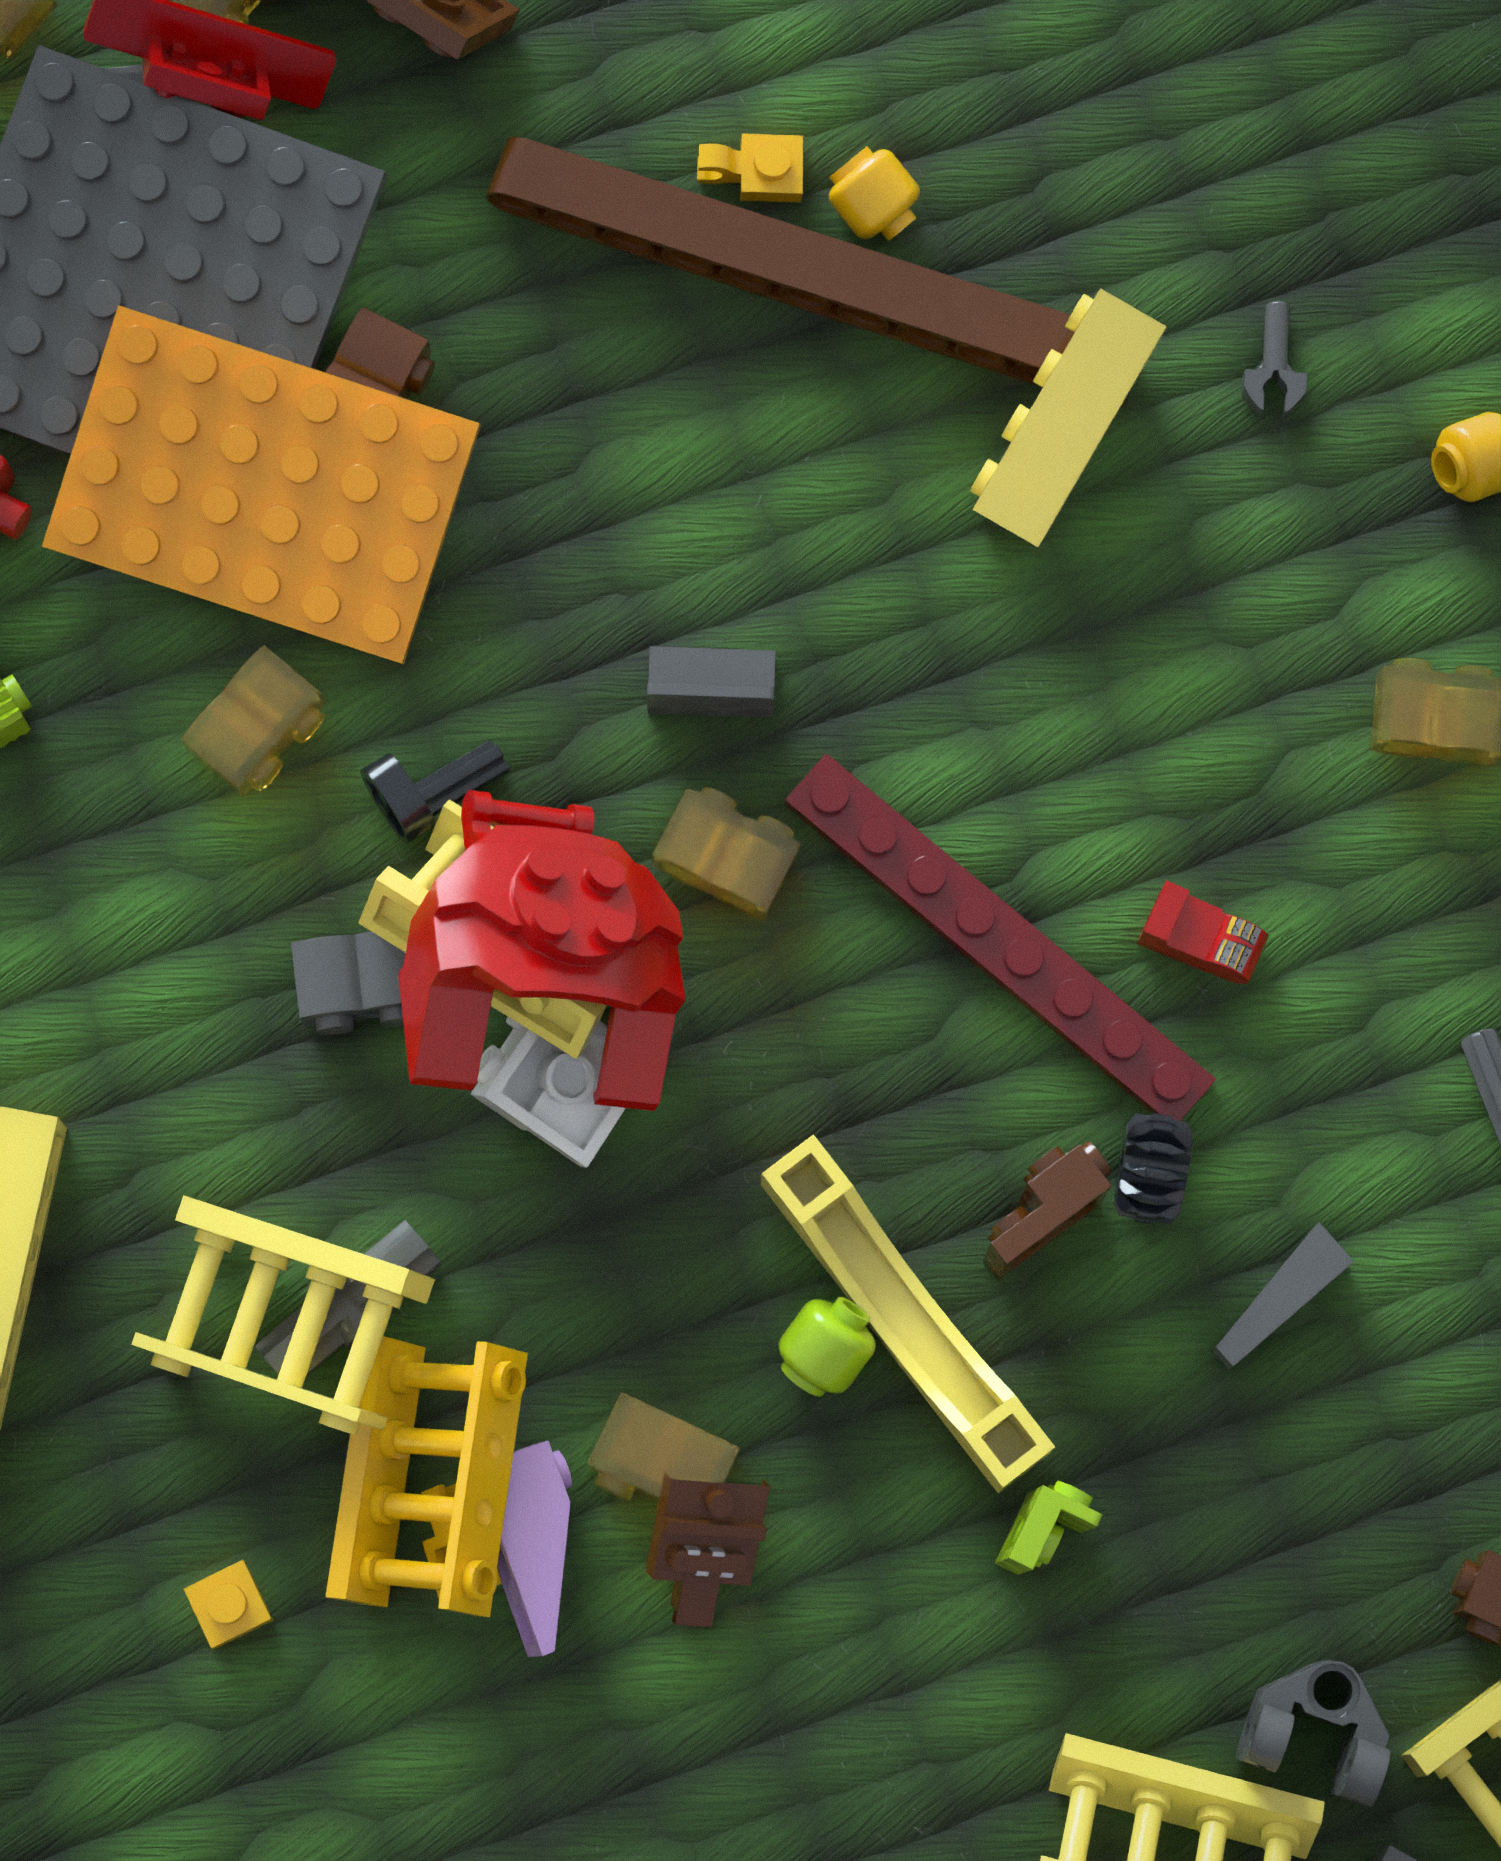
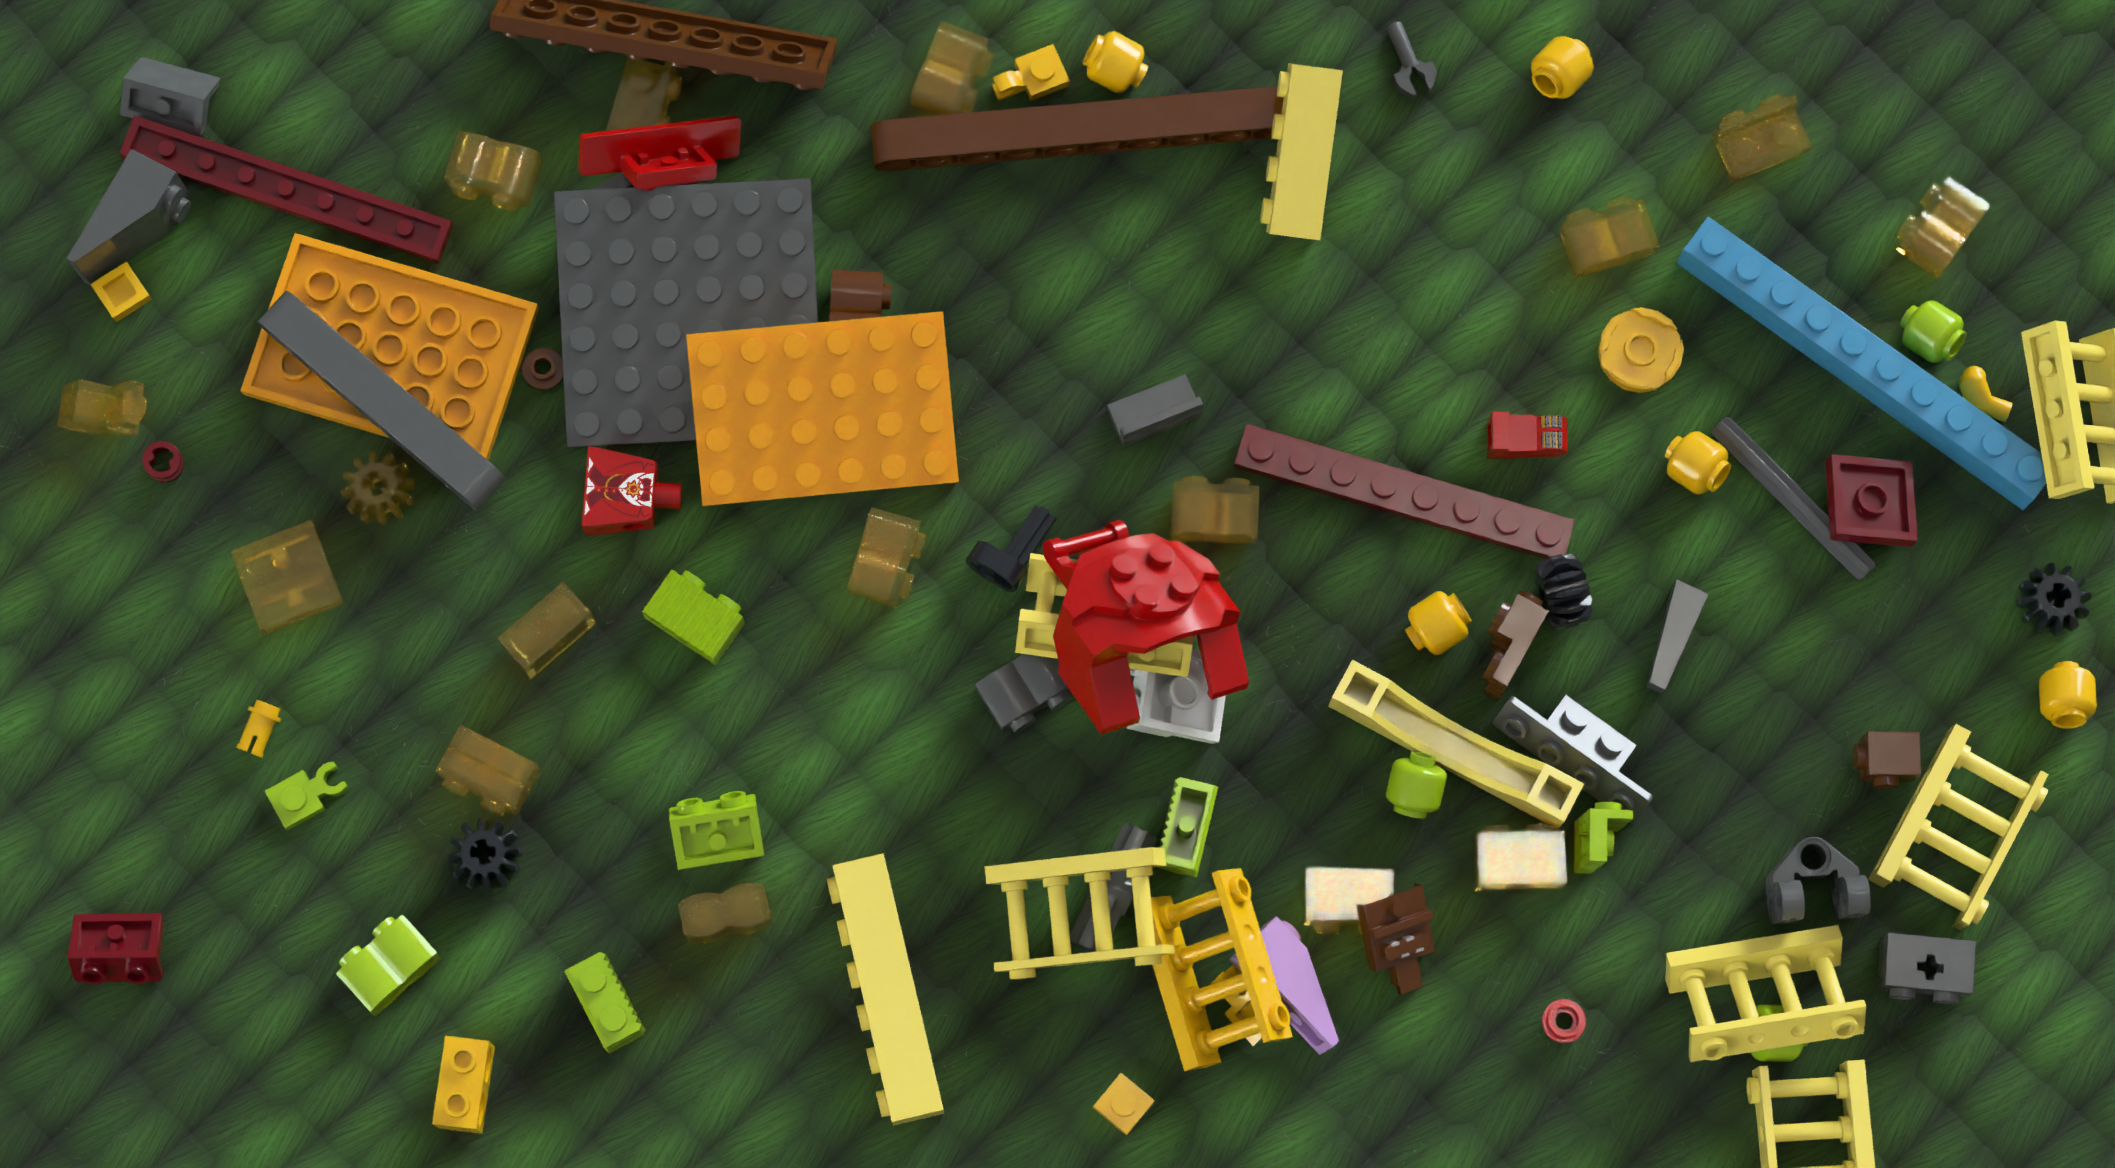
camera: 25 degrees left, 0 degrees up
none -> clear yellow brick [911,21,994,115]
none -> lime brick [1157,777,1218,878]
none -> yellow head [1405,591,1472,655]
none -> clear yellow brick [1473,824,1567,891]
none -> dark grey bracket [1493,695,1653,824]
none -> plate [1542,999,1586,1043]
none -> yellow tile [1597,307,1684,393]
none -> yellow head [1665,431,1731,495]

